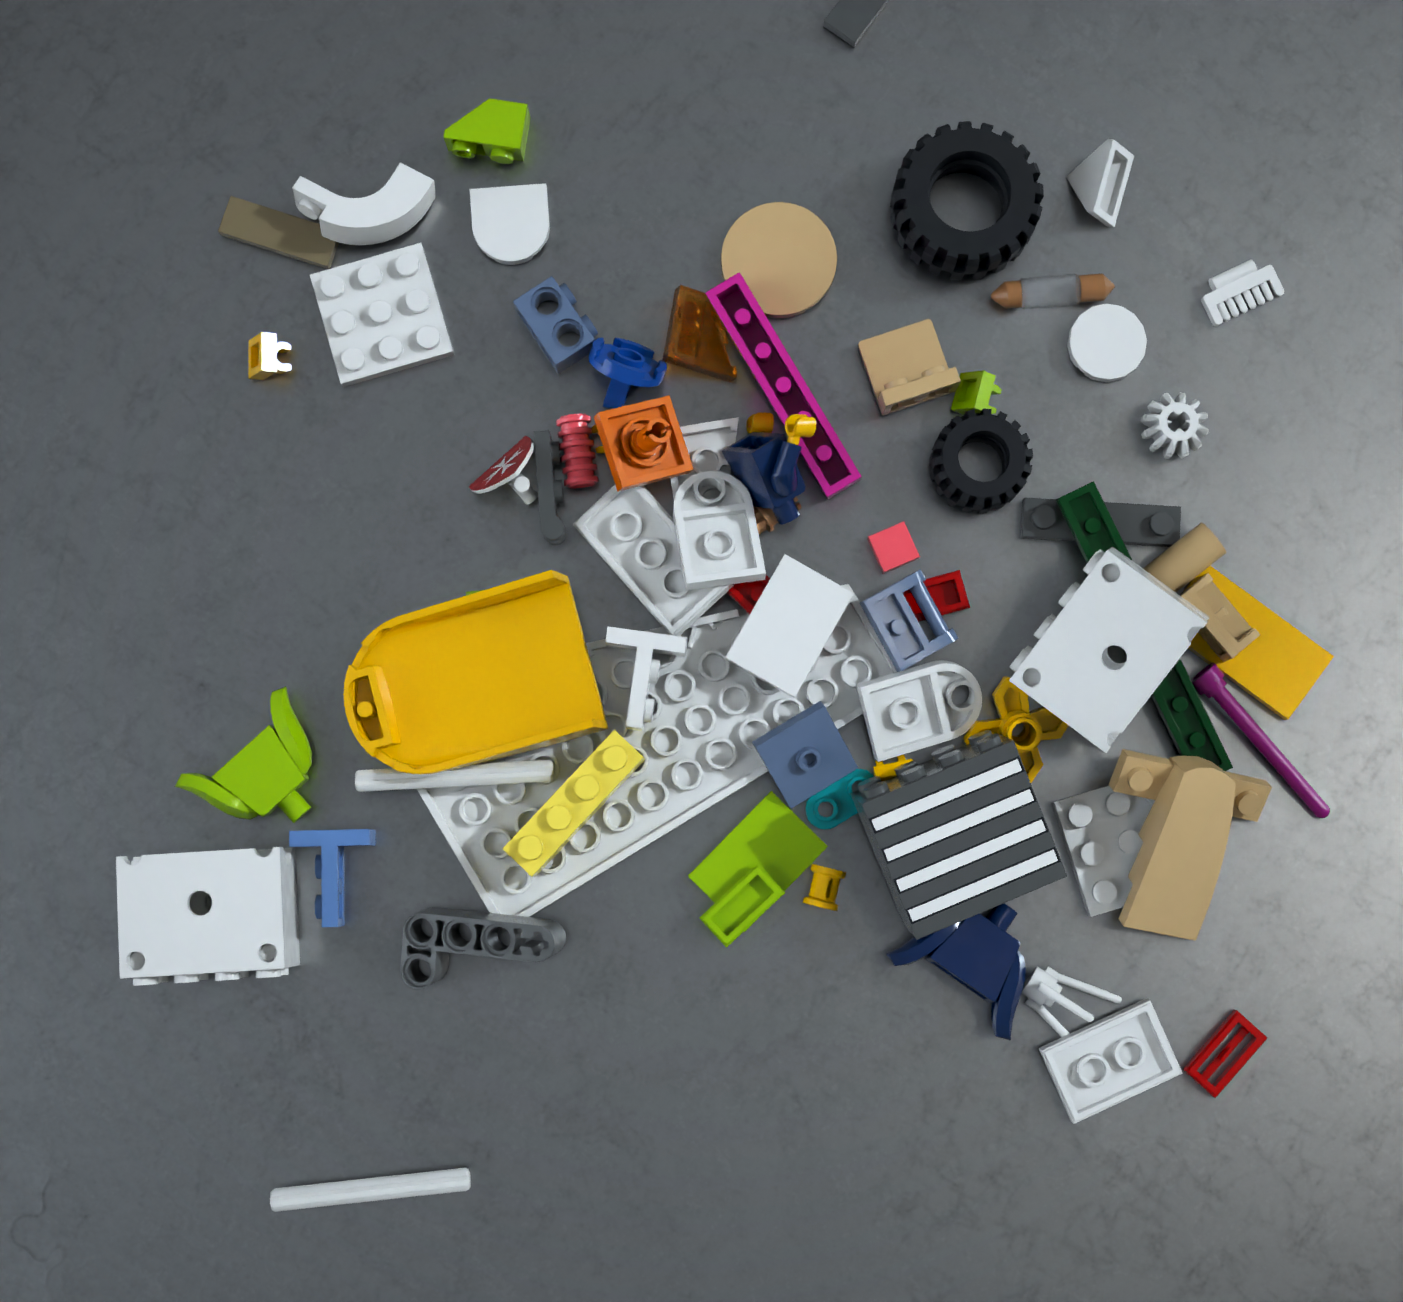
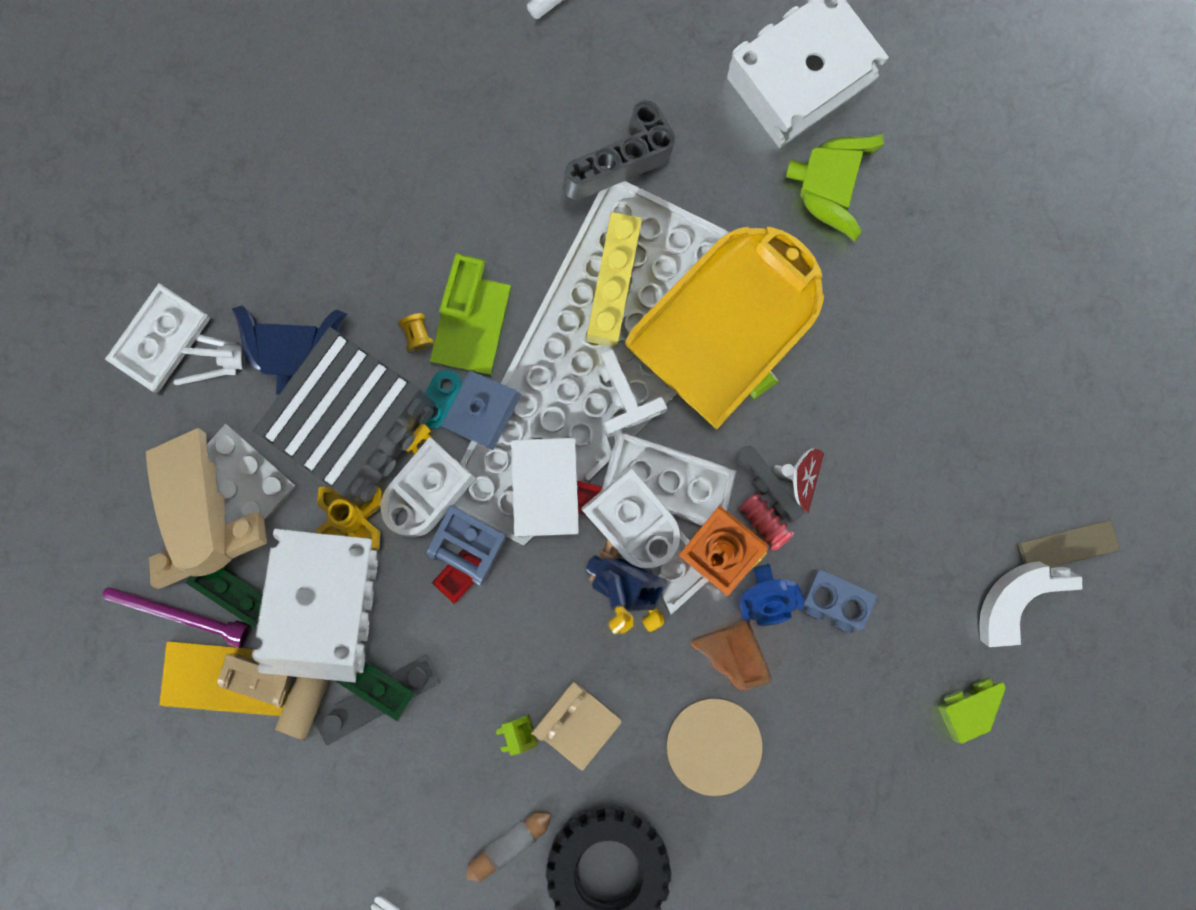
camera: 145 degrees right, 0 degrees up
tile [248,332,291,380] -> none
medium blue bracket [289,829,376,927] -> none
white plate [310,243,455,387] -> none
white axle [355,760,554,792] -> none
white tile [469,183,550,265] -> none
dark pink brick [705,272,862,500] -> none
coral tile [867,521,920,574] -> none
black tyre [929,408,1033,514] -> none
white tile [1067,303,1147,383] -> none
white gear [1141,392,1209,459] -> none
red tile [1182,1010,1268,1098] -> none

